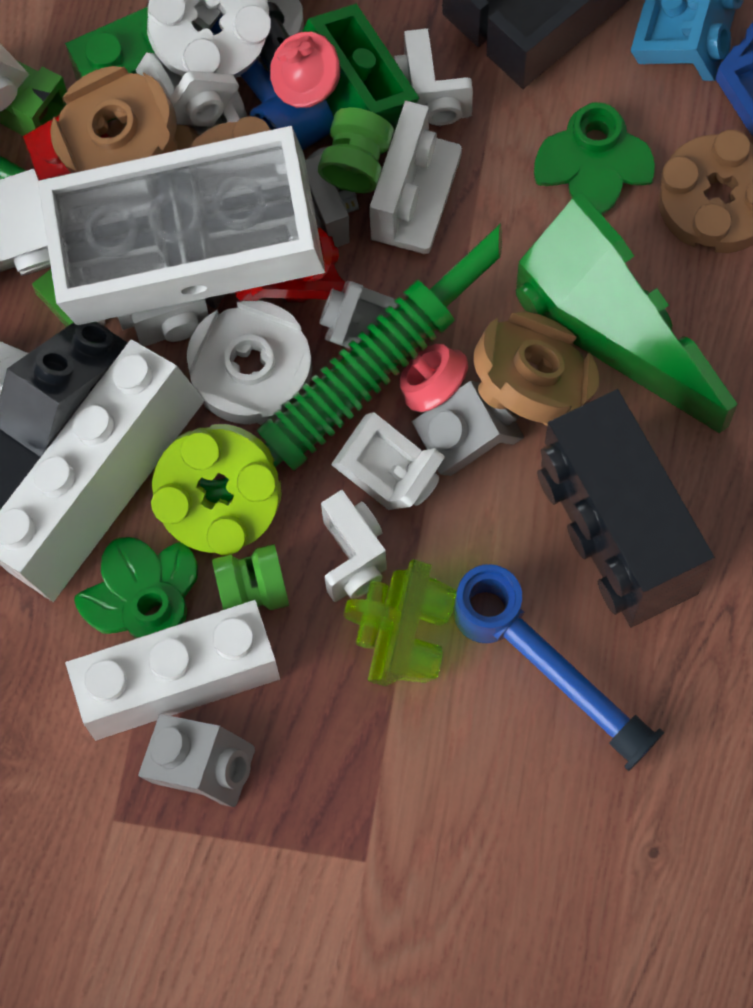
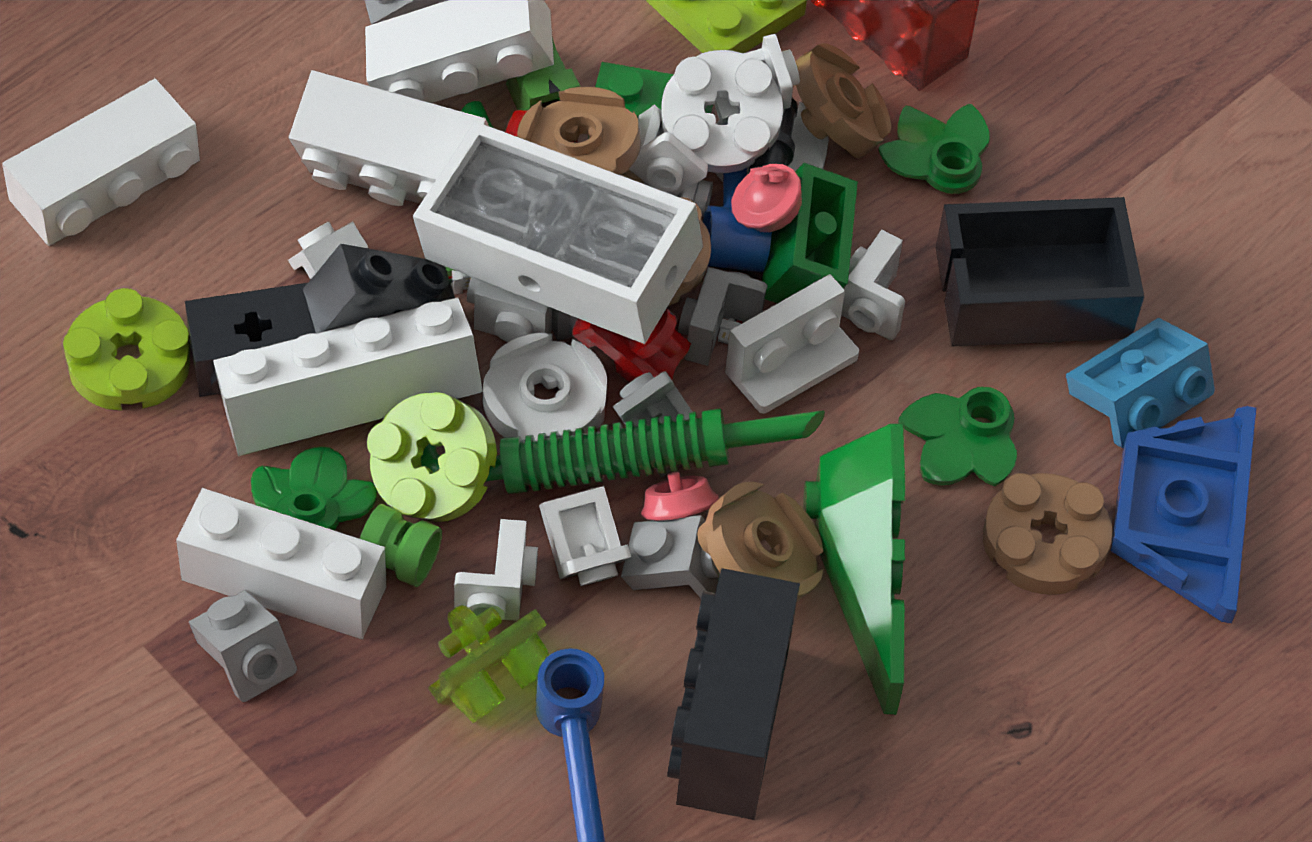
camera: 30 degrees right, 15 degrees down
bright green wheel [318,107,394,193] -> none

